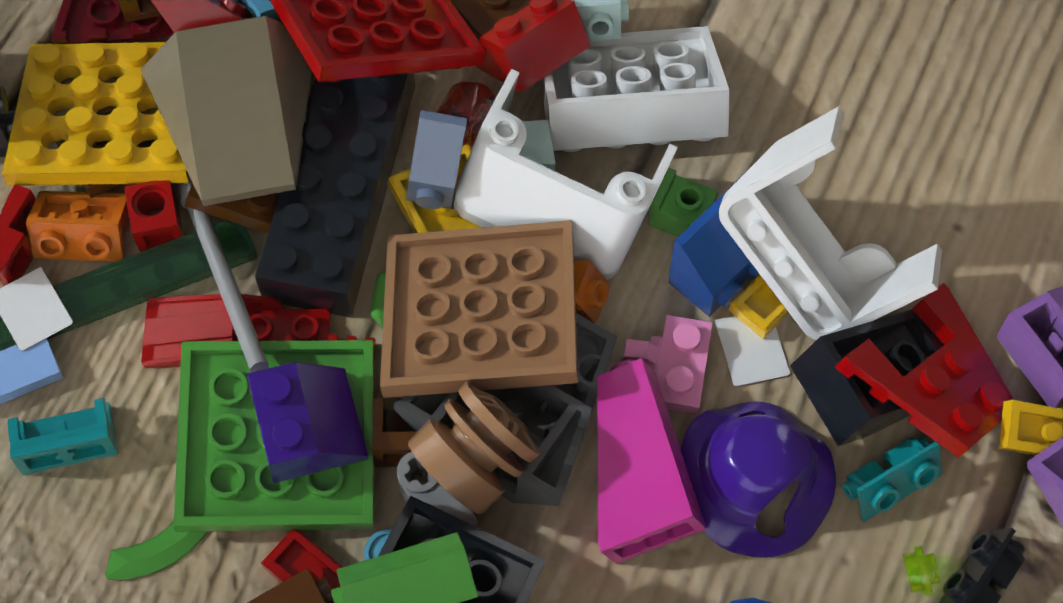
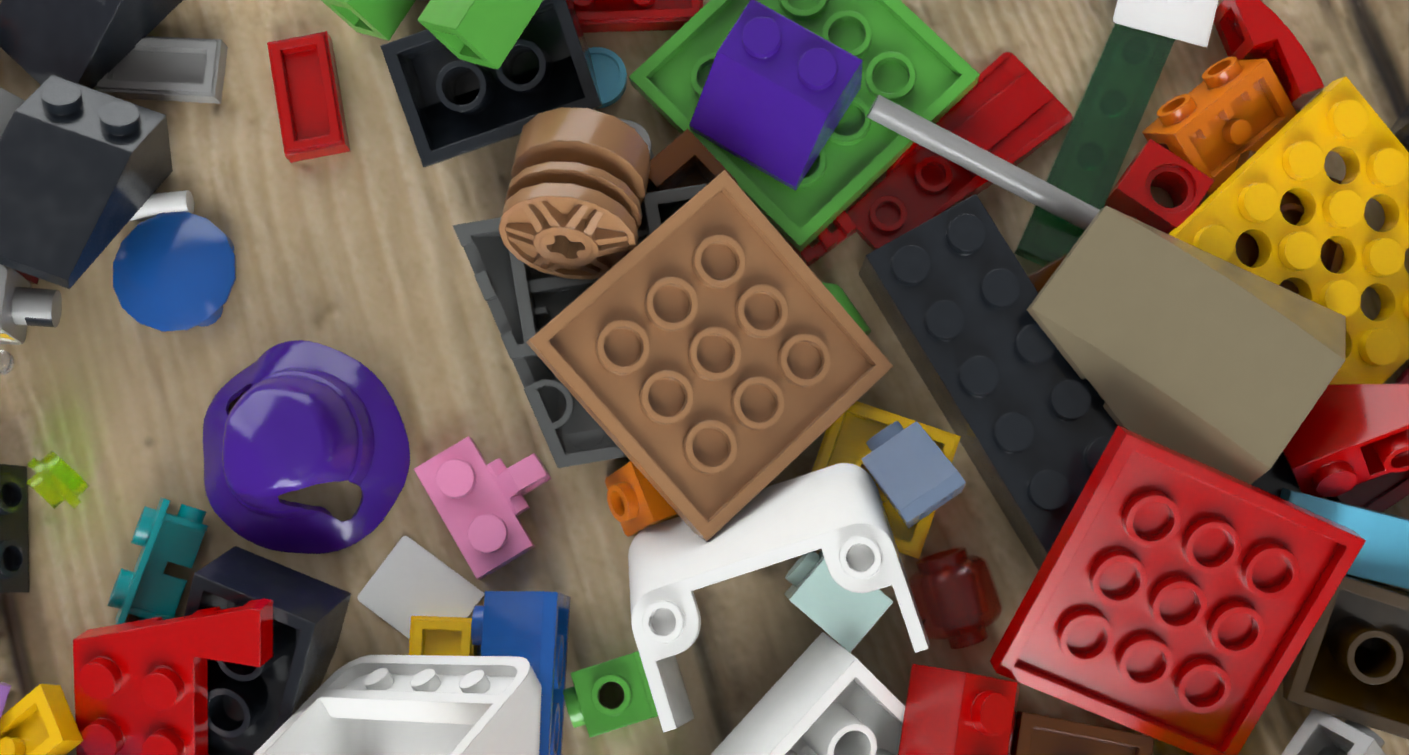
camera: 140 degrees right, 15 degrees up
dark pink slope [597,358,707,564] -> none

